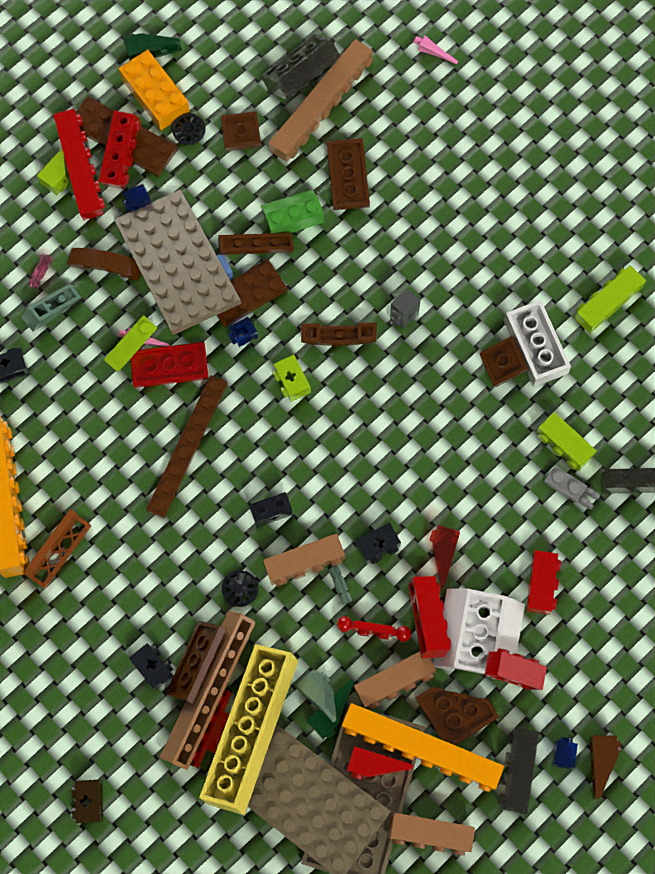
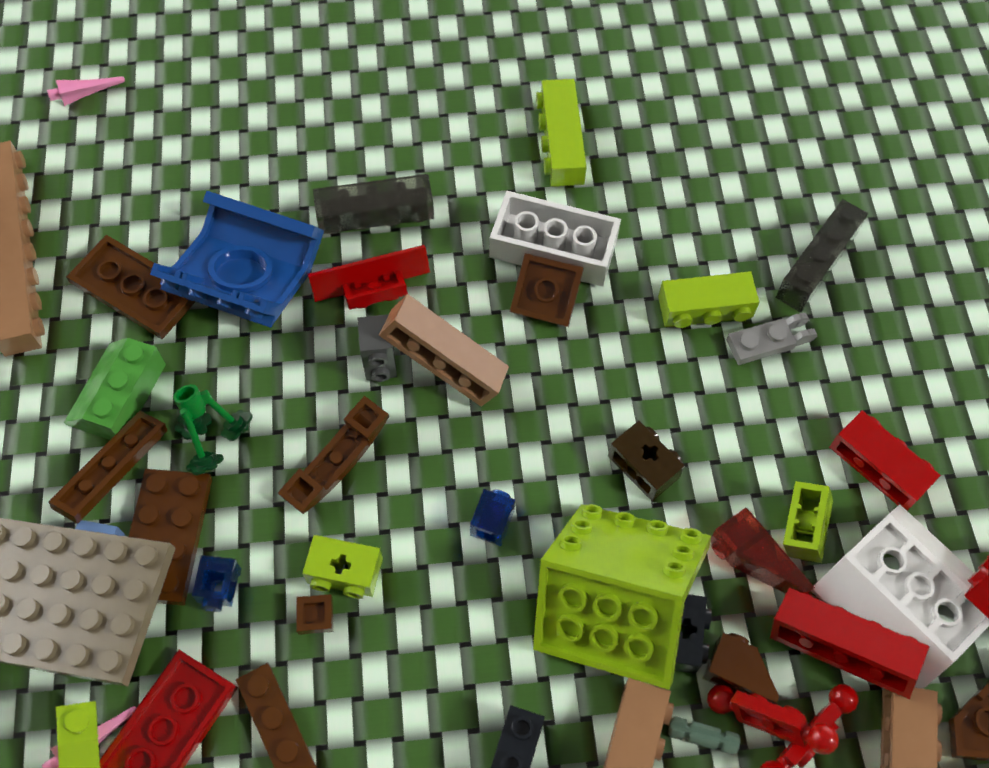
camera: 55 degrees left, 10 degrees down
none -> blue panel [150,190,324,328]
none -> plant [173,384,253,475]
none -> reddish brown plate [296,594,333,635]
none -> red bracket [308,245,430,310]
none -> clear smoke brick [313,174,434,234]
none -> medium nougat brick [378,294,509,407]
none -> clear blue brick [470,489,515,546]
none -> lime bracket [533,504,711,690]
none -> dark brown brick [608,421,685,502]
none -> reddish brown slope [702,632,779,704]
none -> red plate [707,685,839,755]
none -> lime brick [783,481,833,563]

